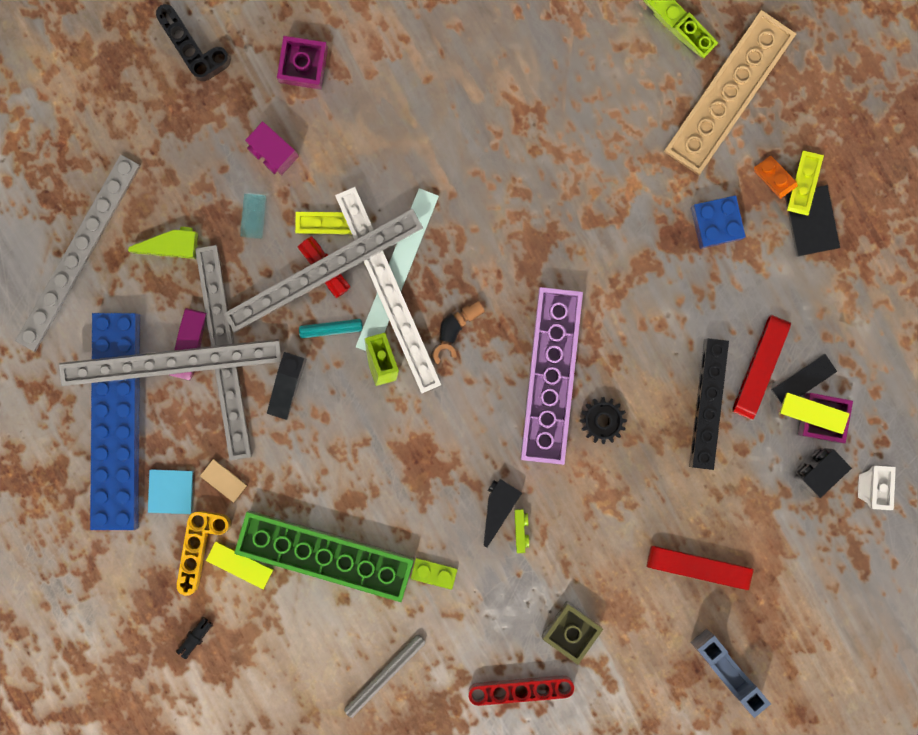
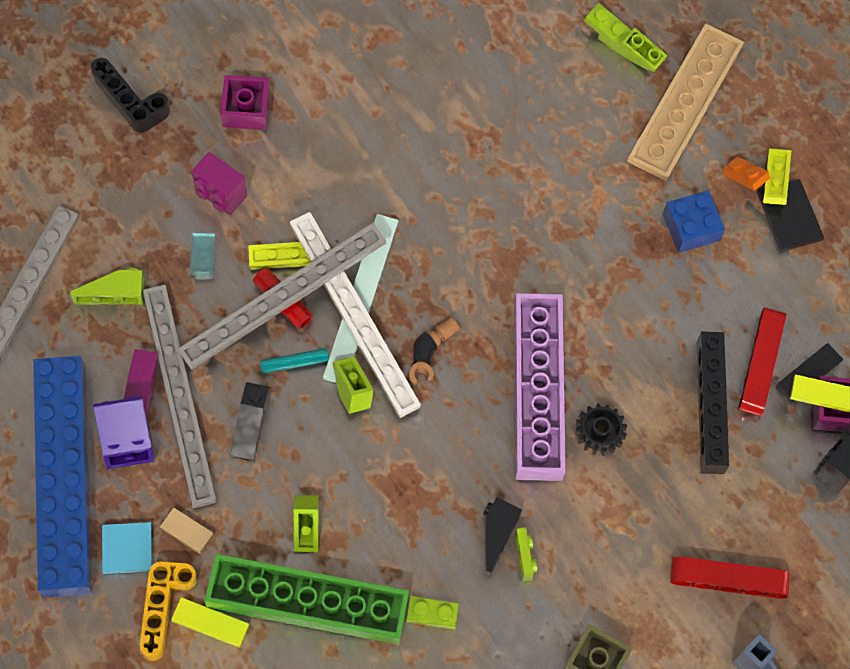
camera: 10 degrees left, 20 degrees down
light grey plate [59,339,281,386] -> none
none -> slope [93,396,155,469]
none -> lime slope [293,495,319,552]

